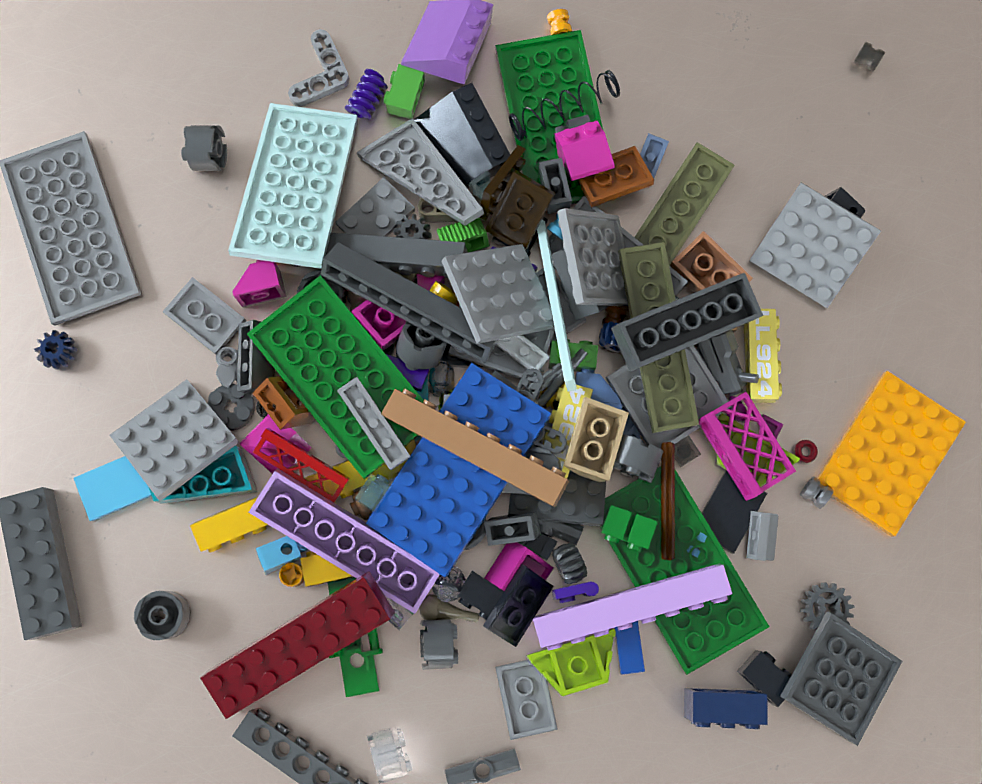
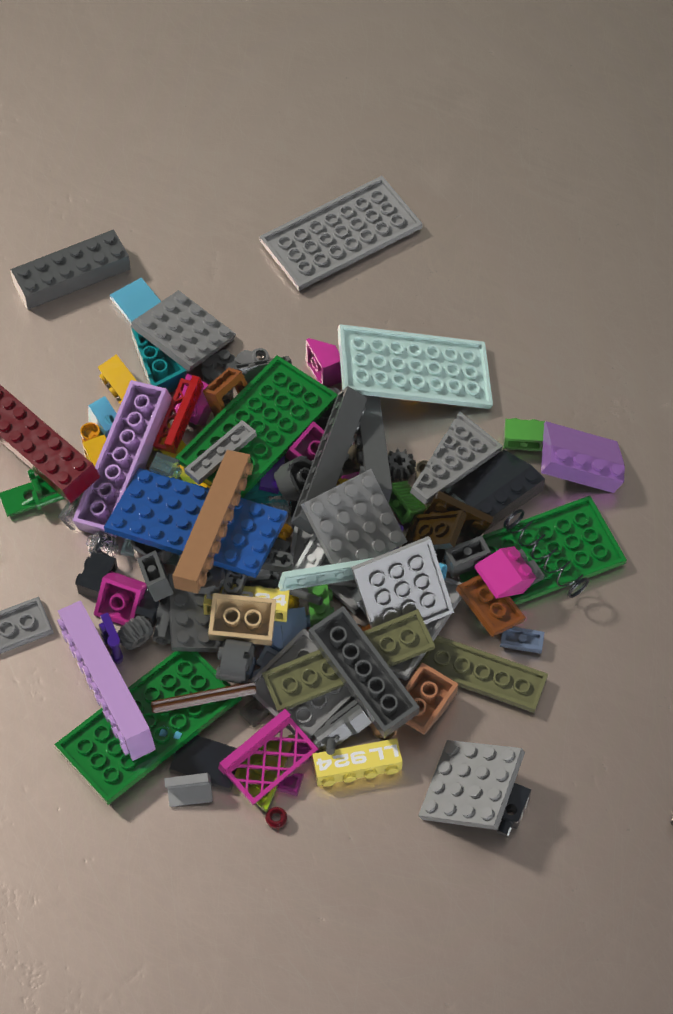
camera: 80 degrees right, 20 degrees down
dark blue gear [34,330,77,370] -> none
dark grey brick [134,591,190,640] -> none
light grey plate [163,277,246,354] -> none
dark grey brick [181,125,227,171] -> none
light grey beam [288,29,349,107] -> none
light grey plate [335,177,415,237] -> none
dark purple piece [345,69,388,119] -> none
dark tan piece [419,594,479,623] -> none
dark grey brick [420,619,458,670] -> none
black tile [483,564,554,647] -> none
lime wing [526,629,616,696] -> none
light orange wheel [547,9,572,35] -> none
green piece [601,505,658,552] -> none
blue tile [614,621,645,675] -> none
dark blue brick [684,688,768,729] -> none
black brick [737,650,792,707] -> none
dark grey plate [780,612,903,746] -> none
flat silver wheel [800,477,834,509] -> none
dark grey gear [800,582,855,629] -> none
light orange plate [817,371,966,537] -> none

